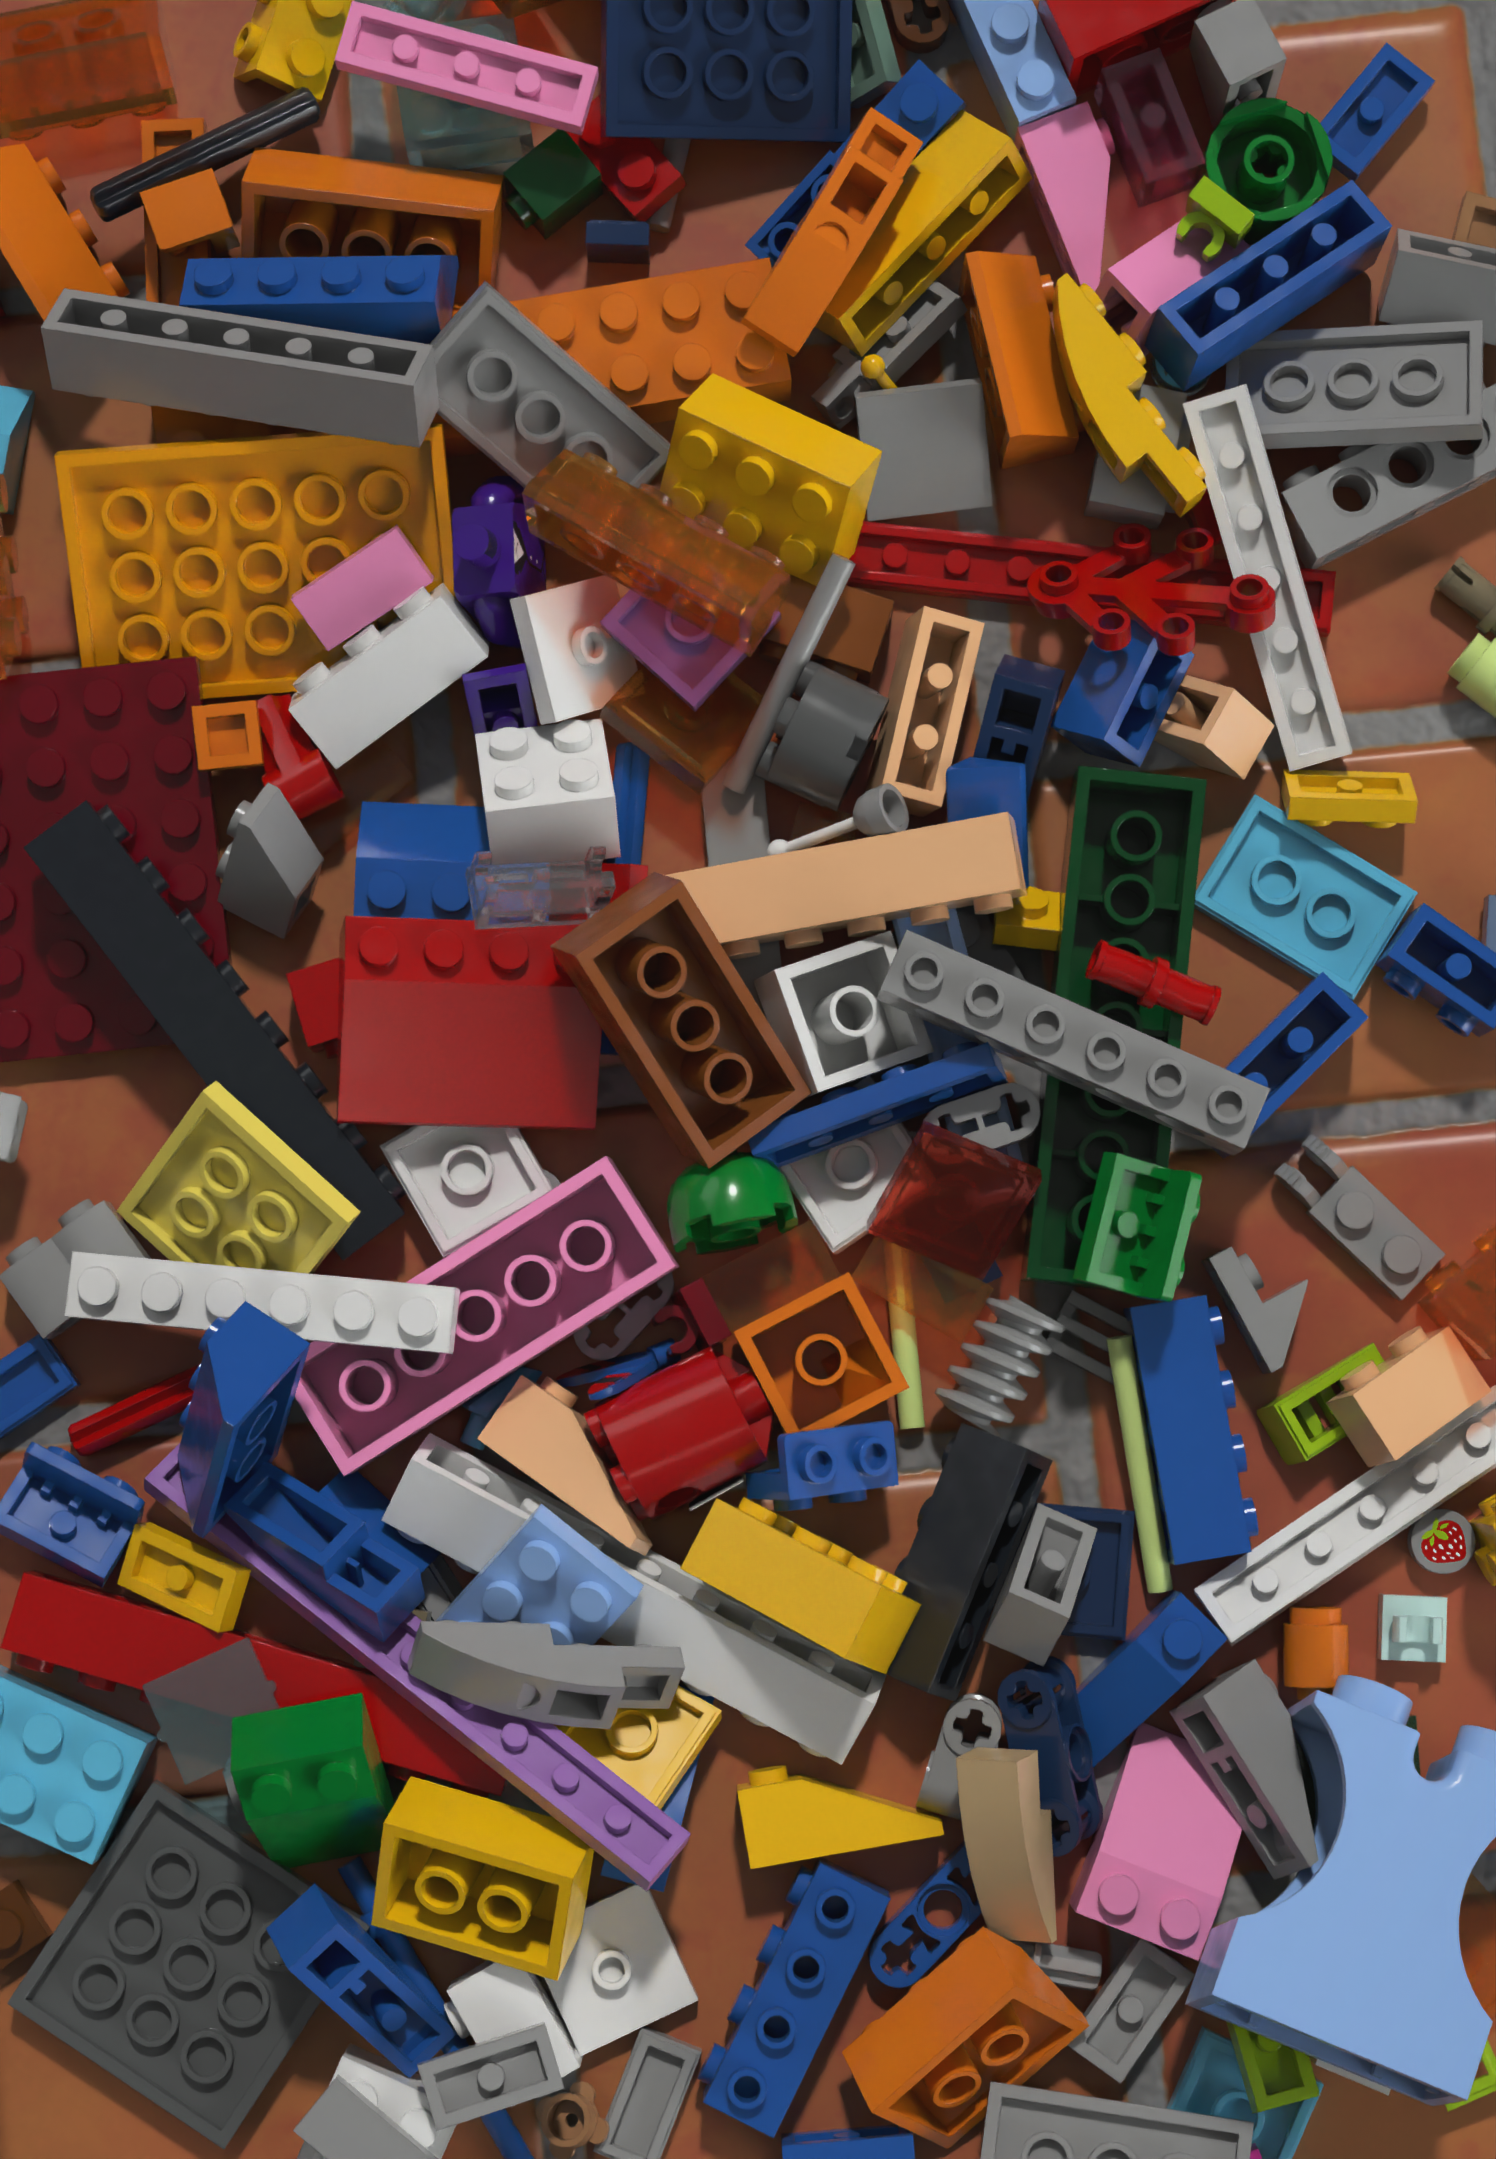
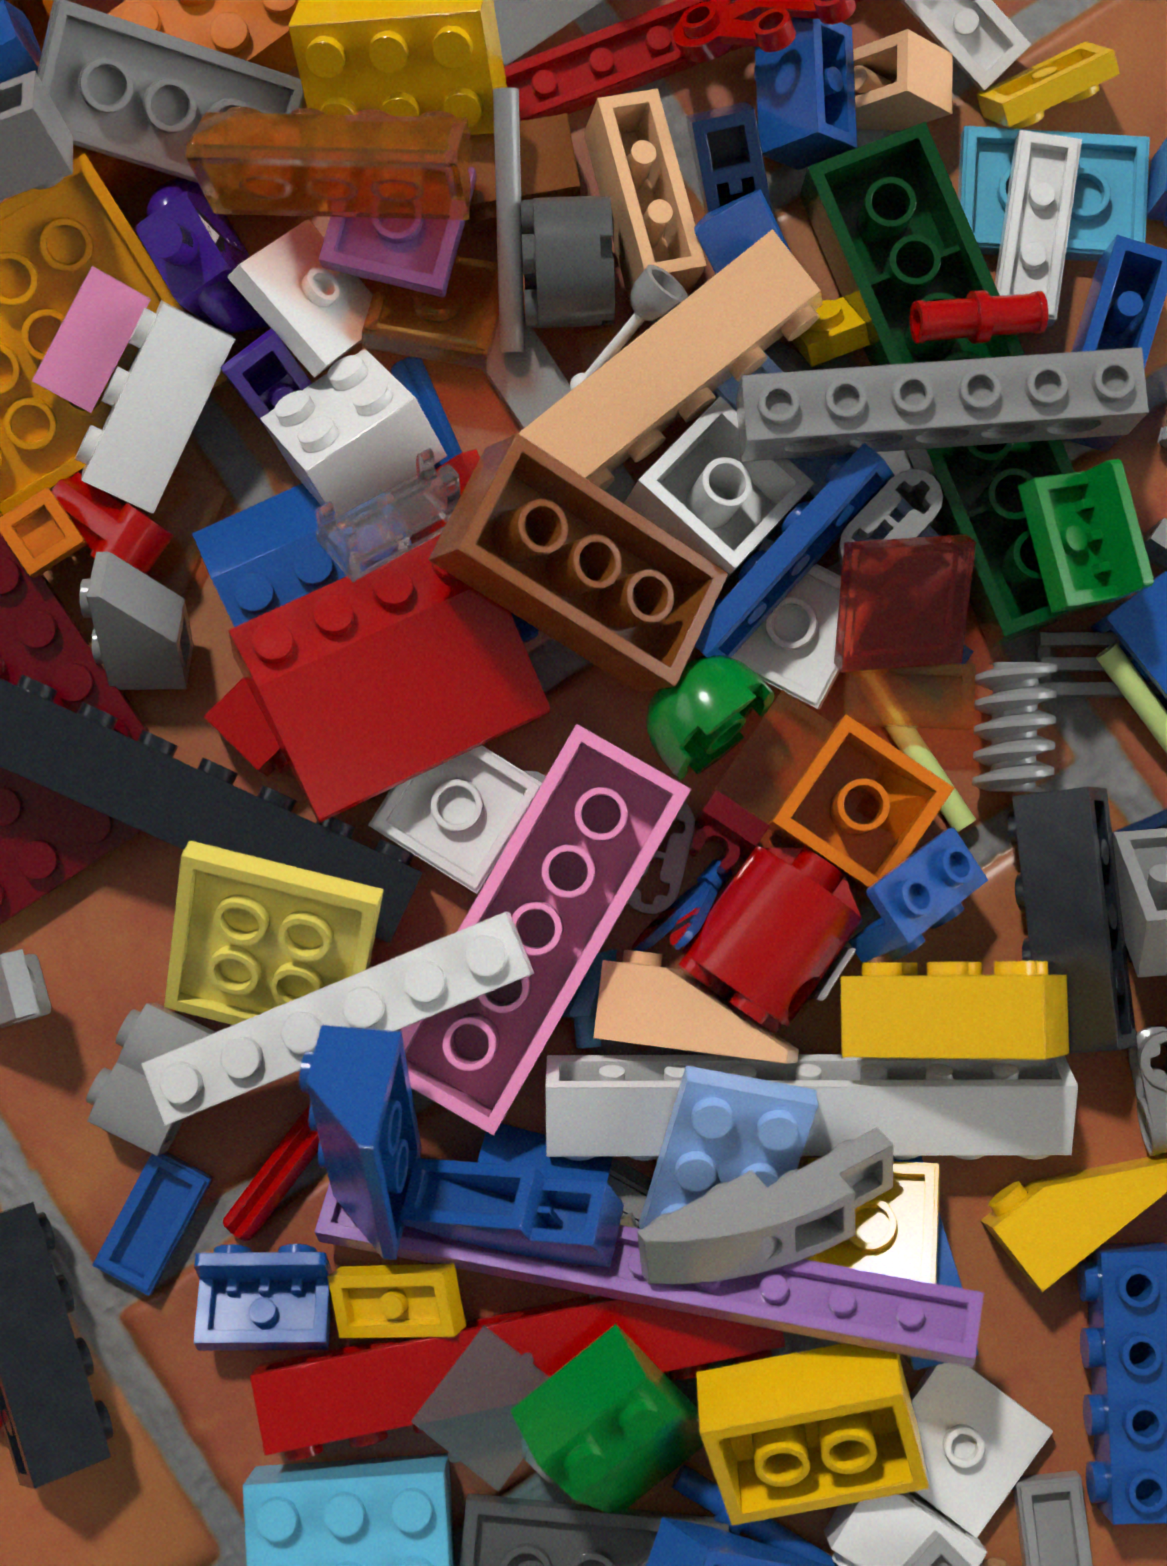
camera: 25 degrees left, 0 degrees up
none -> white tile [995,130,1082,327]

